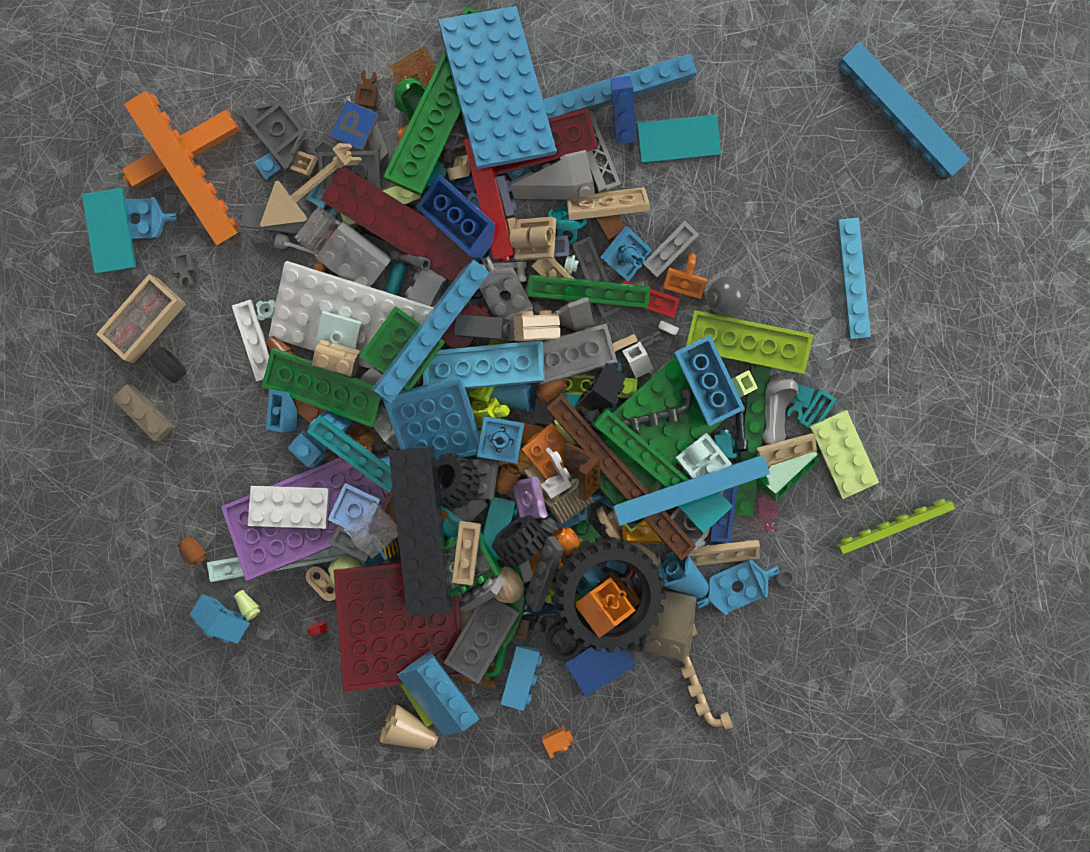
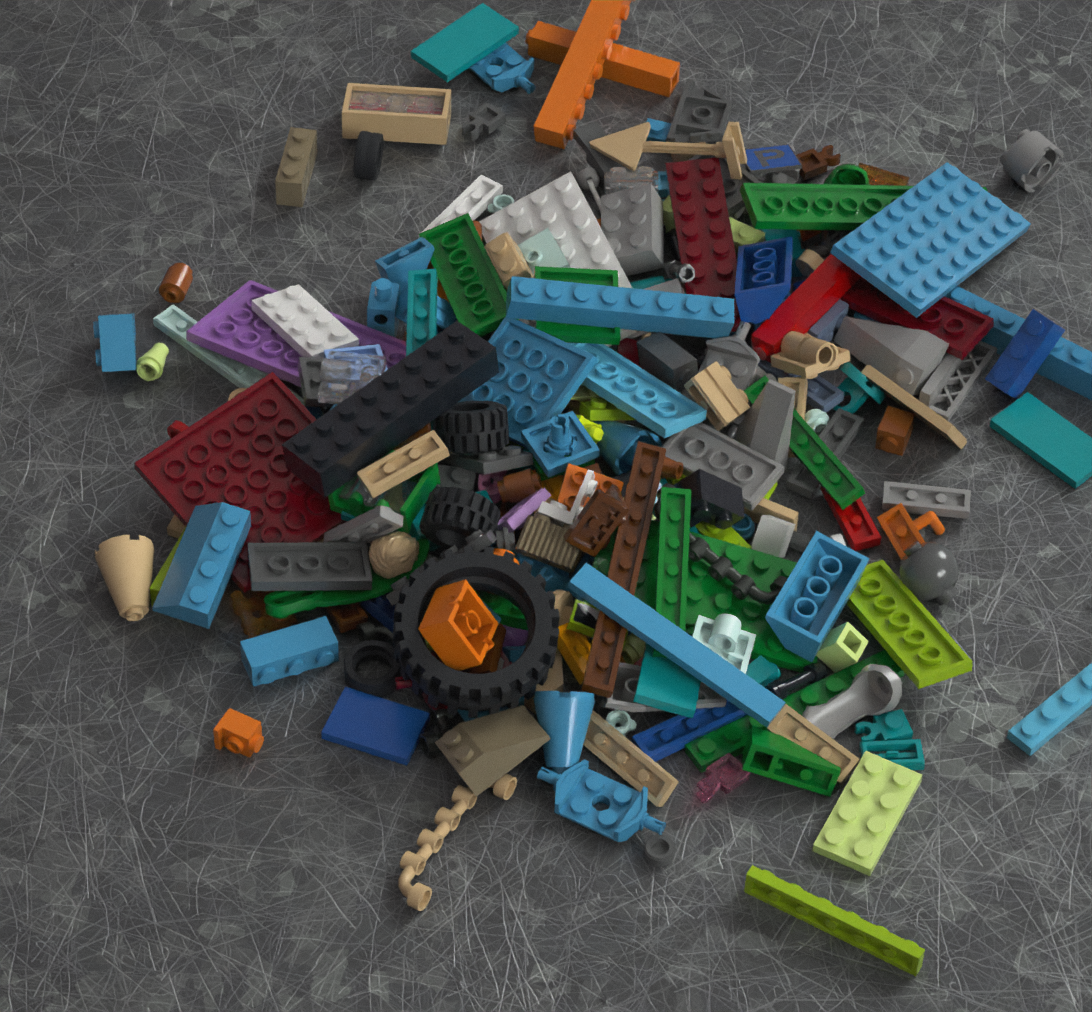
camera: 55 degrees right, 40 degrees down
dark azure plate [600,226,653,282] -> none

